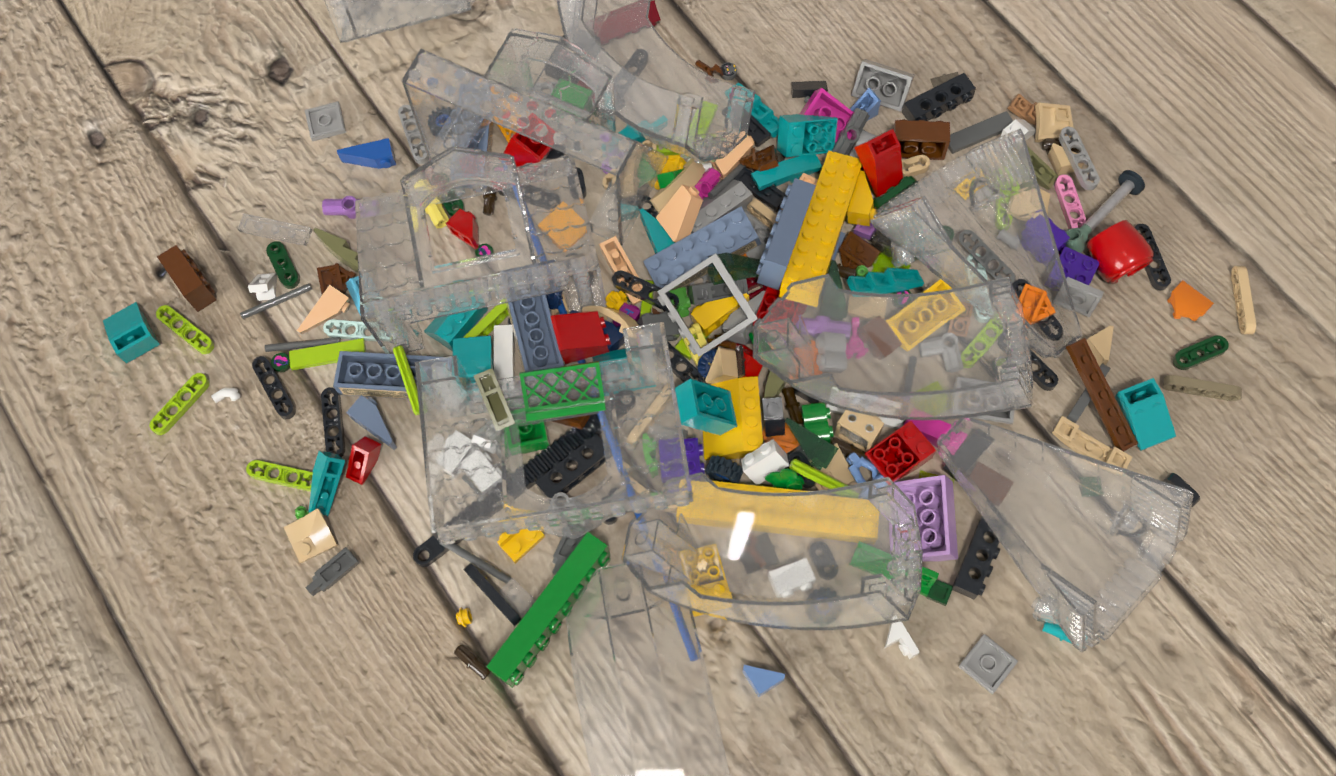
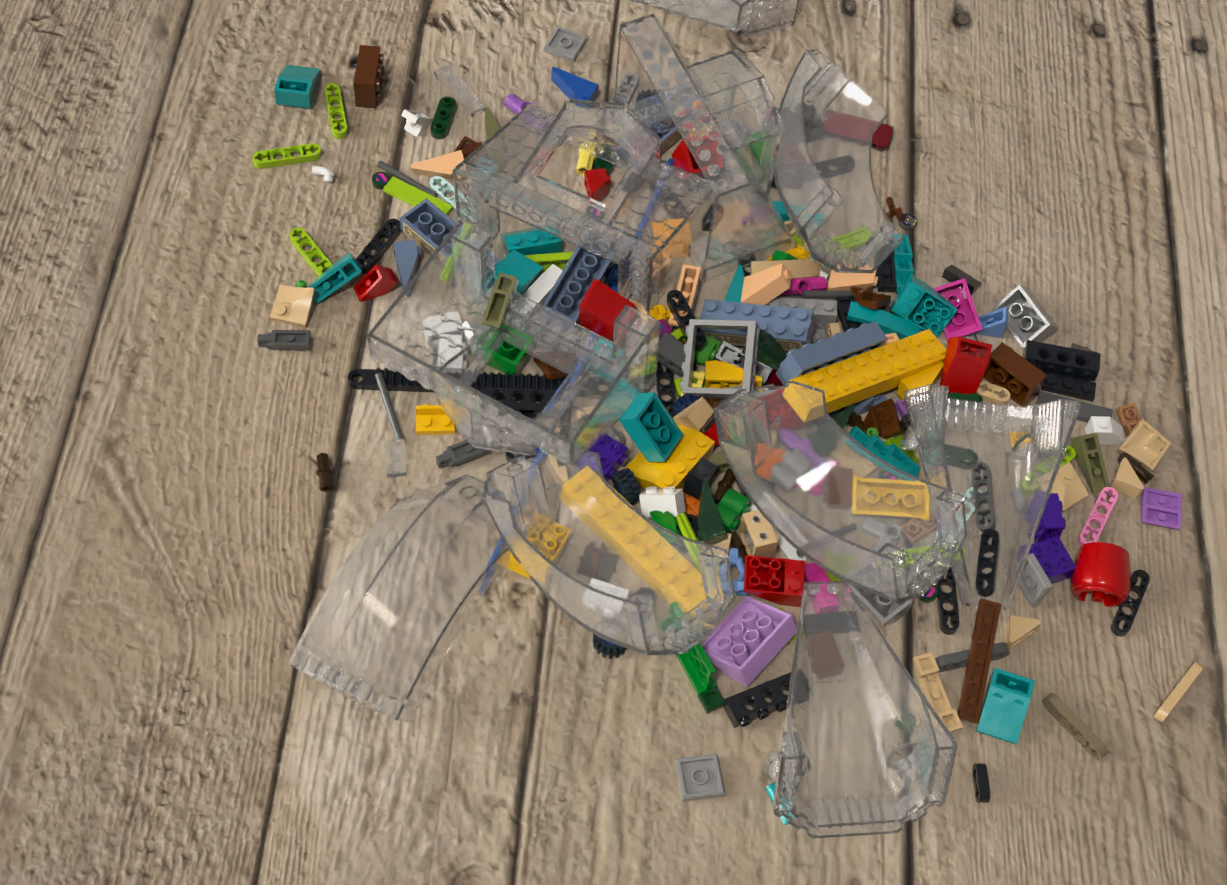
camera: 30 degrees right, 10 degrees down
dark grey bar [240,283,312,319] -> none
black beam [252,356,296,419] -> none
yellow plate [456,607,473,627] -> none
black beam [463,563,522,627] -> none
green brick [486,532,611,688] -> none
green fence [519,361,606,421] -> none
medium blue slope [743,665,785,697] -> none
dark grey piece [832,108,870,155] -> none
white slope [884,615,919,660] -> none
orange slope [1010,283,1056,326] -> none
light grey beam [1059,127,1100,190] -> none
piece [1066,170,1145,253] -> none
orange slope [1167,280,1214,321] -> none
dark green plate [1173,335,1229,370] -> none
none -> black plate [1041,371,1096,402]
none -> medium lavender slope [1141,487,1183,530]

